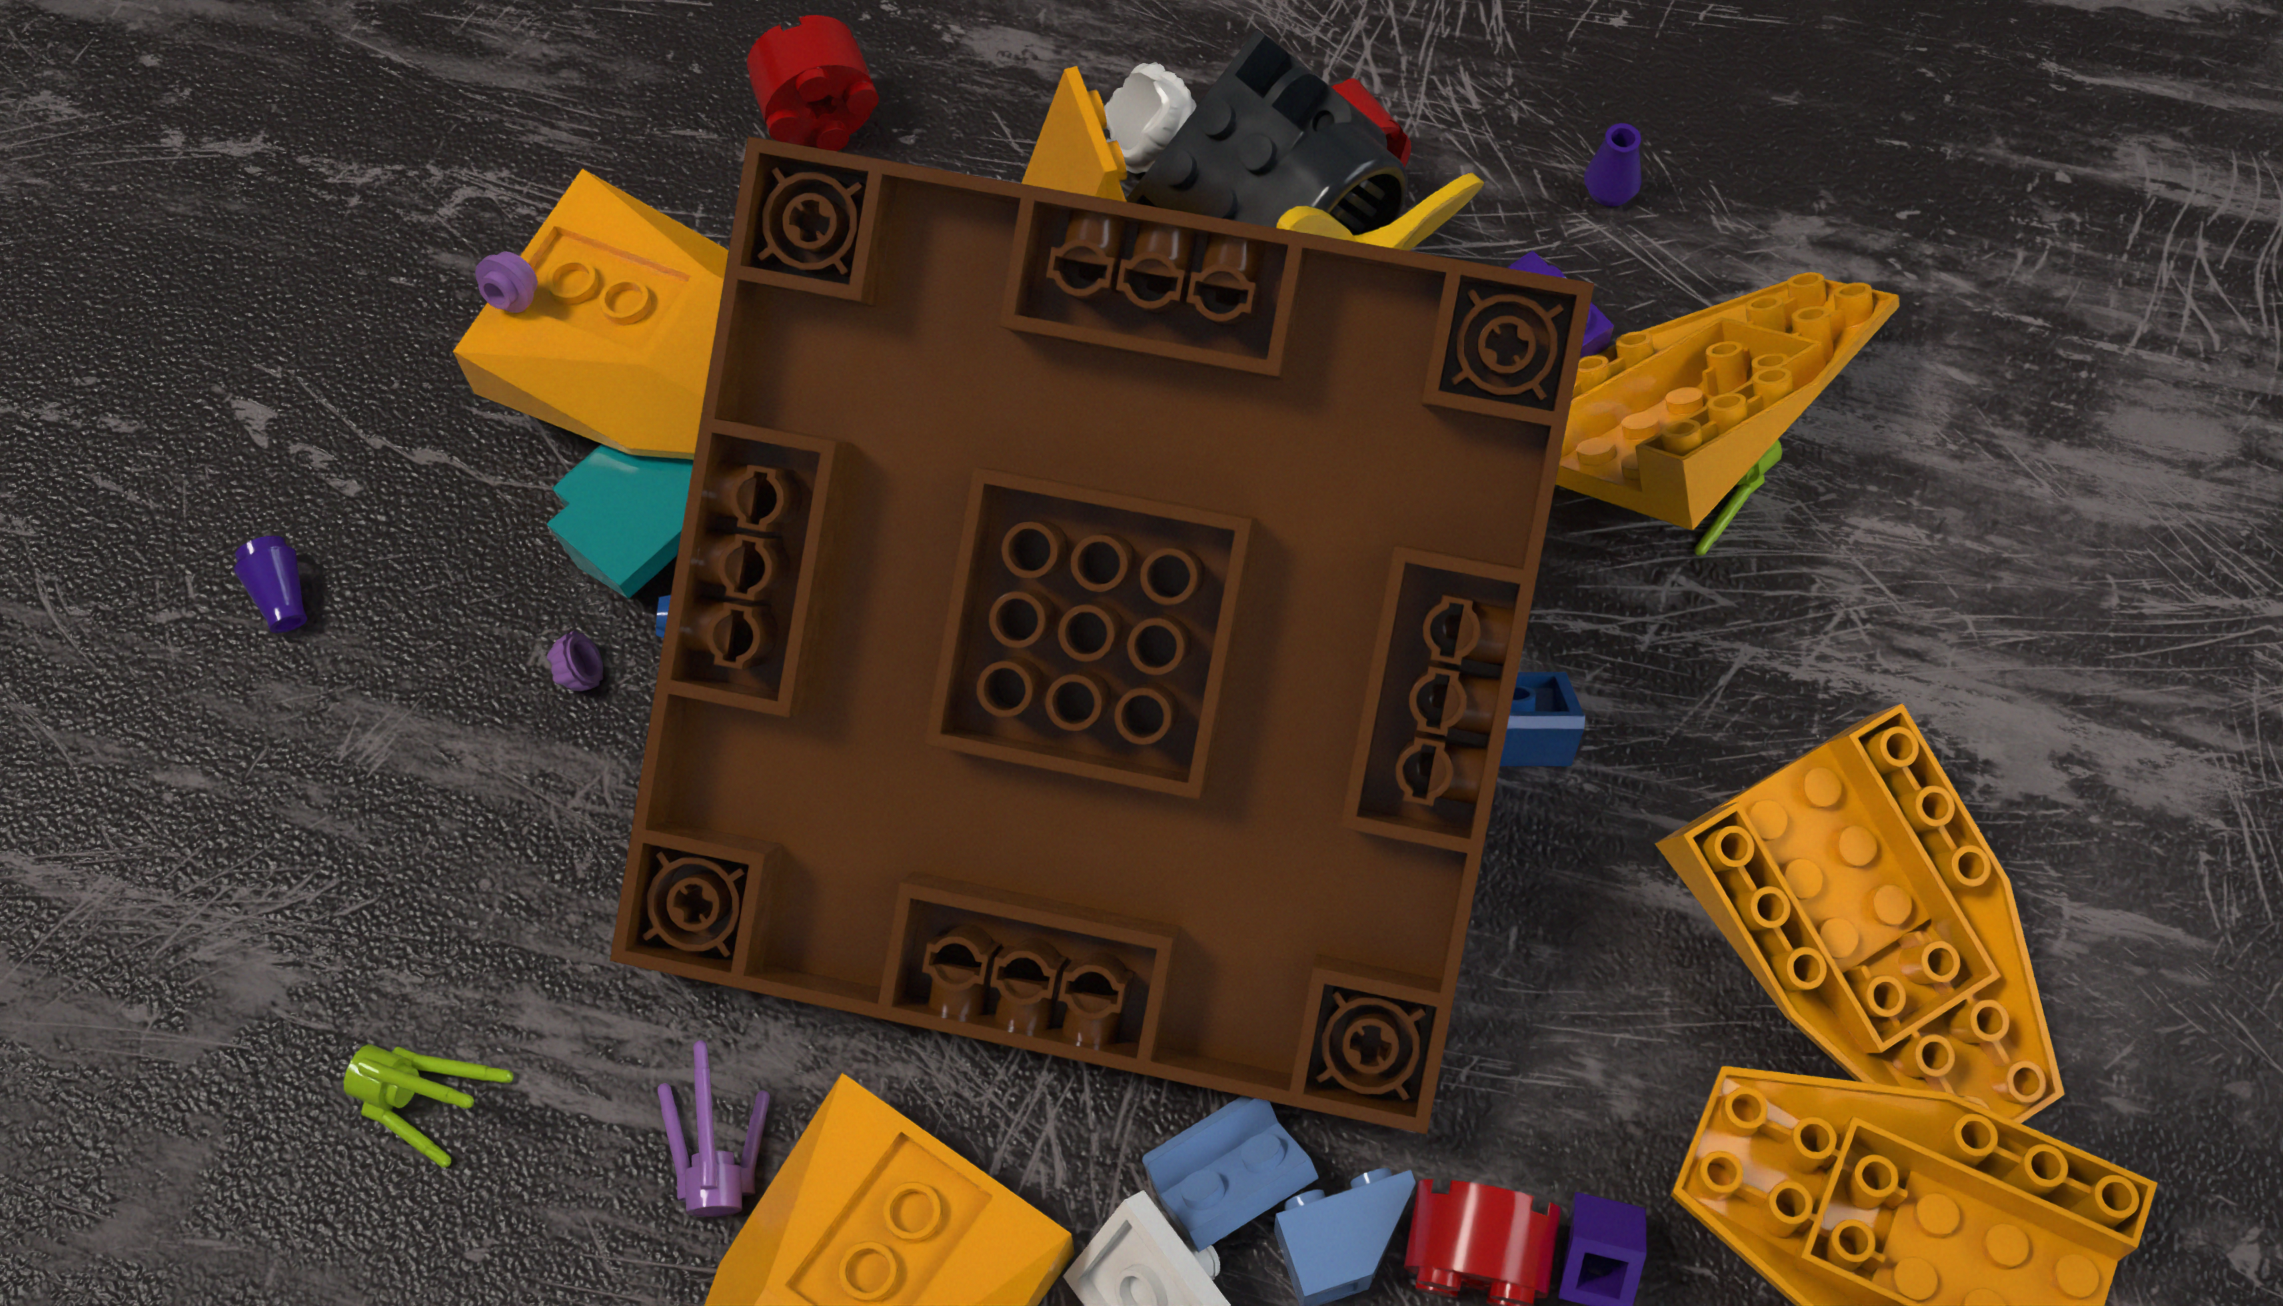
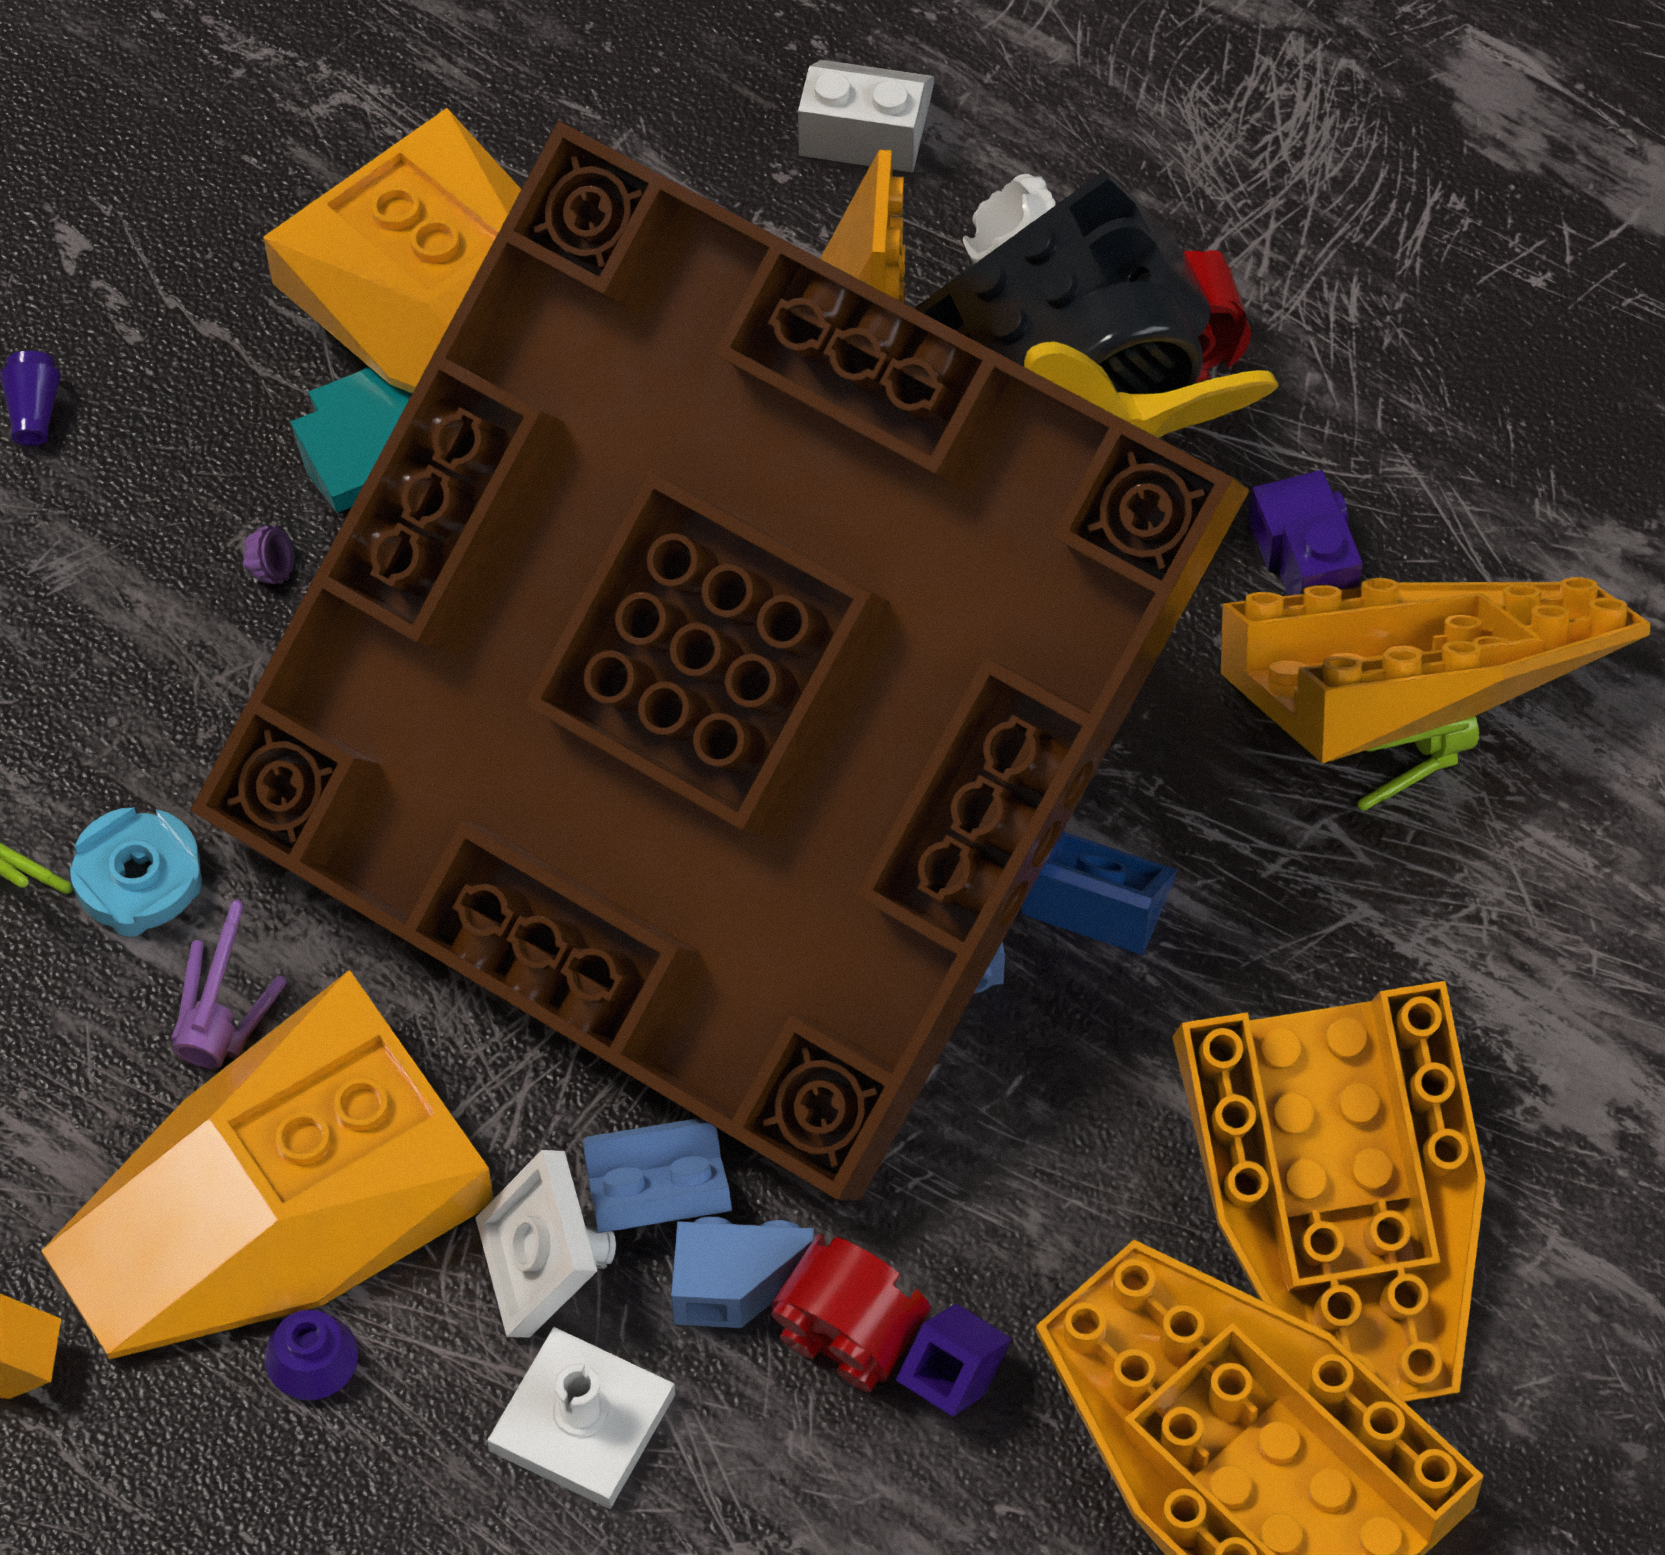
camera: 20 degrees right, 5 degrees down
medium lavender plate [475,251,538,313] -> none
red brick [747,15,879,151] -> none
dark purple cone [1584,123,1642,206] -> none
none -> medium azure plate [70,807,202,937]
none -> white slope [798,60,934,173]

